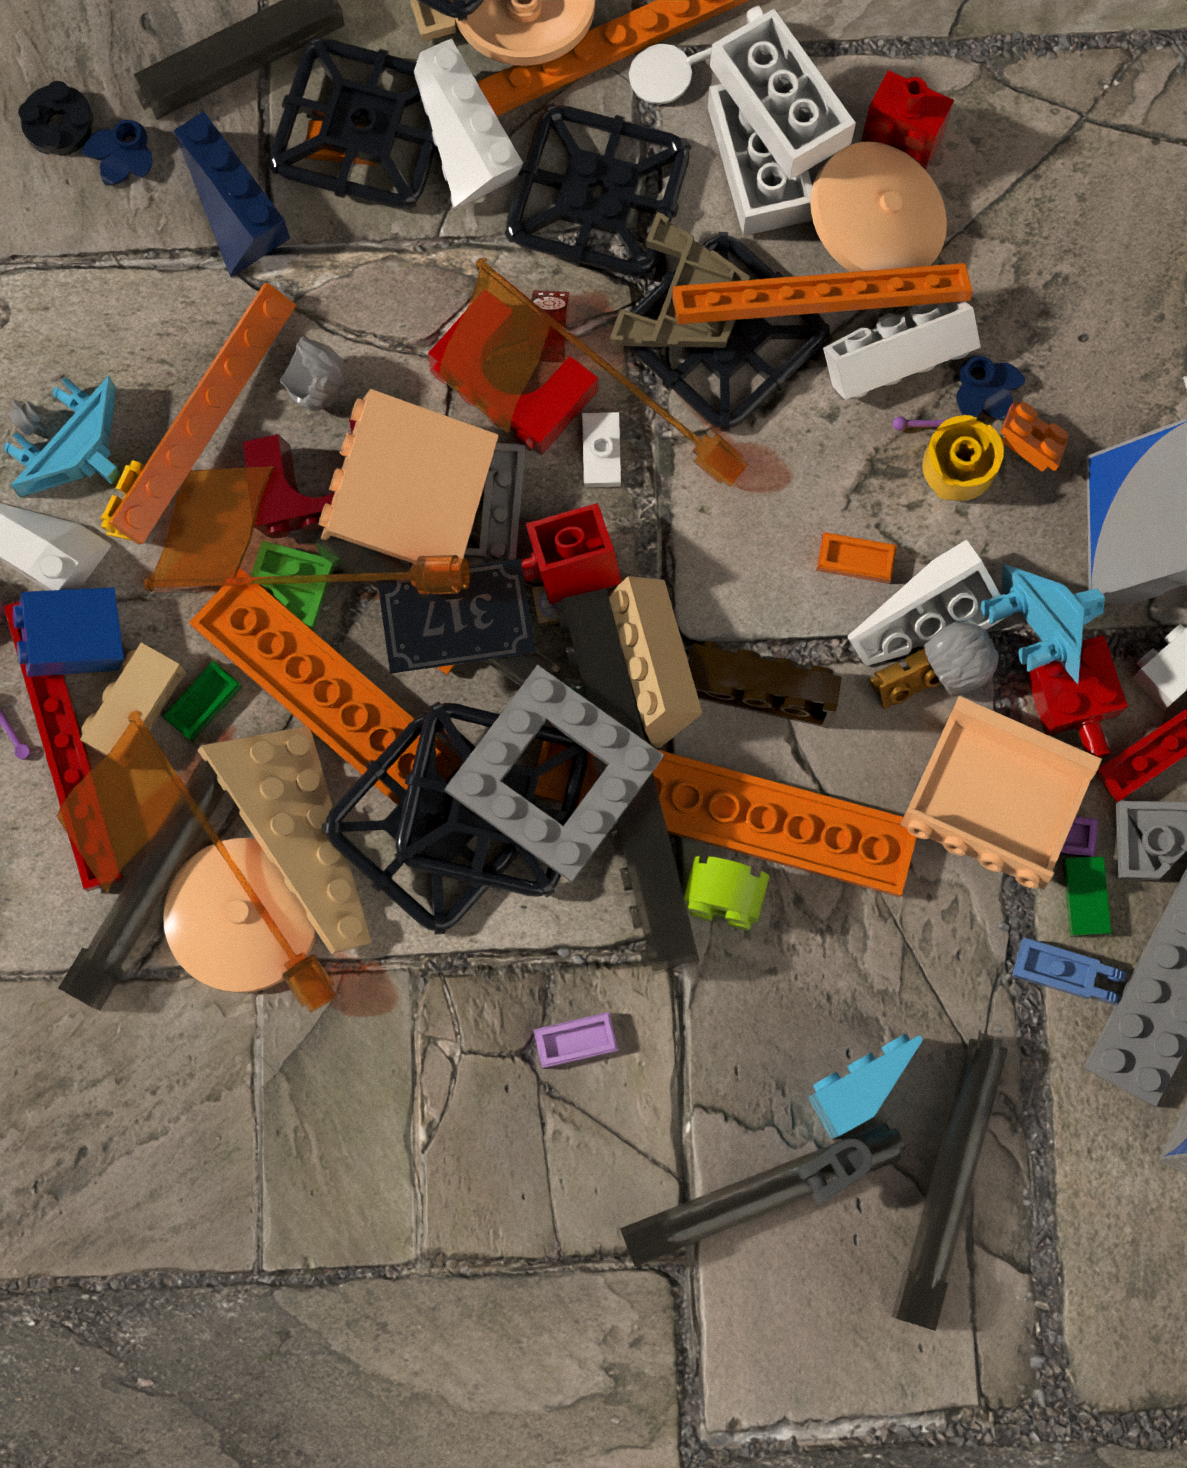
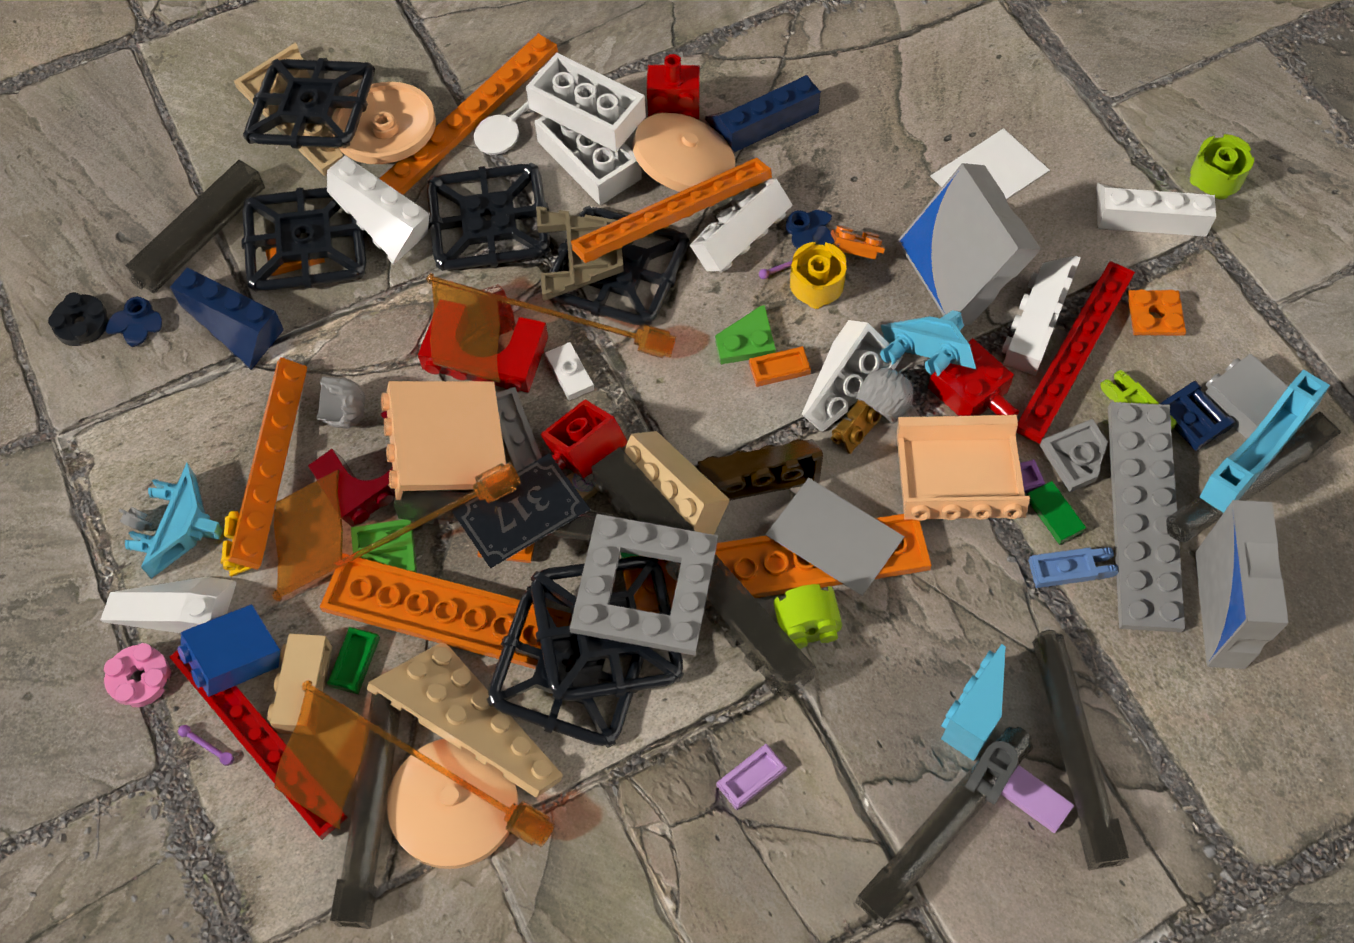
camera: 25 degrees left, 15 degrees down
none -> dark blue wedge [705,75,821,153]
none -> bright green wing [715,305,776,365]
none -> light grey sticker [765,478,905,596]
none -> lavender tile [1001,765,1074,833]

